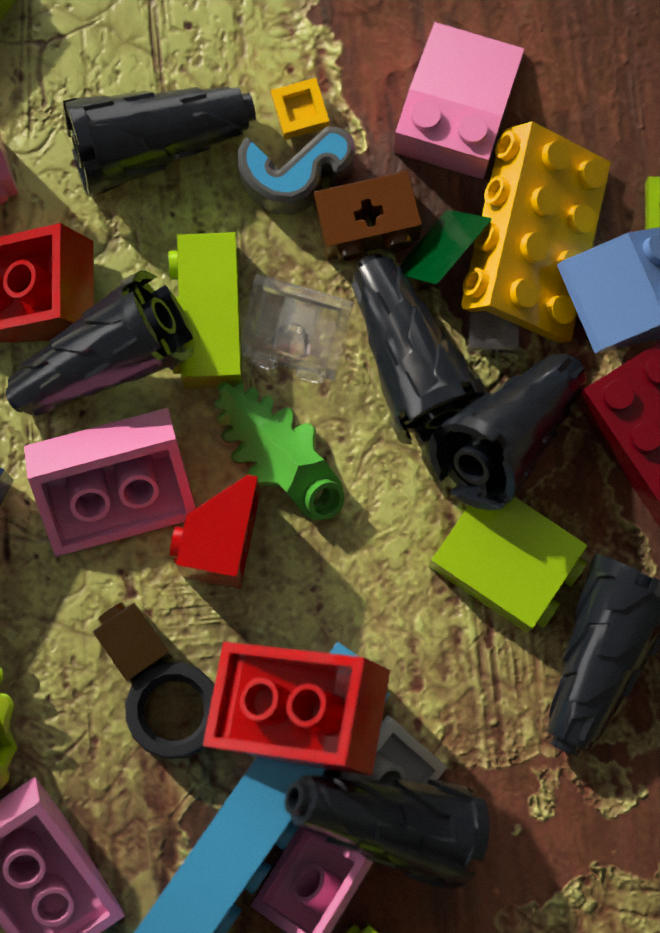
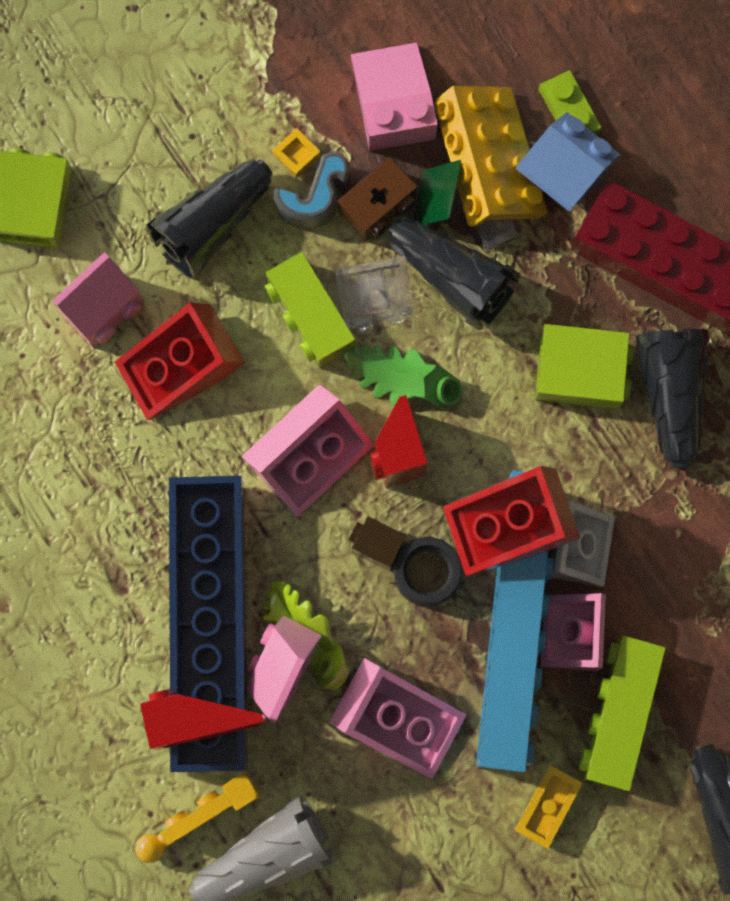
camera: 25 degrees left, 0 degrees up
black cone [6,270,194,416] -> none
black cone [284,774,490,889] -> none
black cone [429,354,587,510] -> none

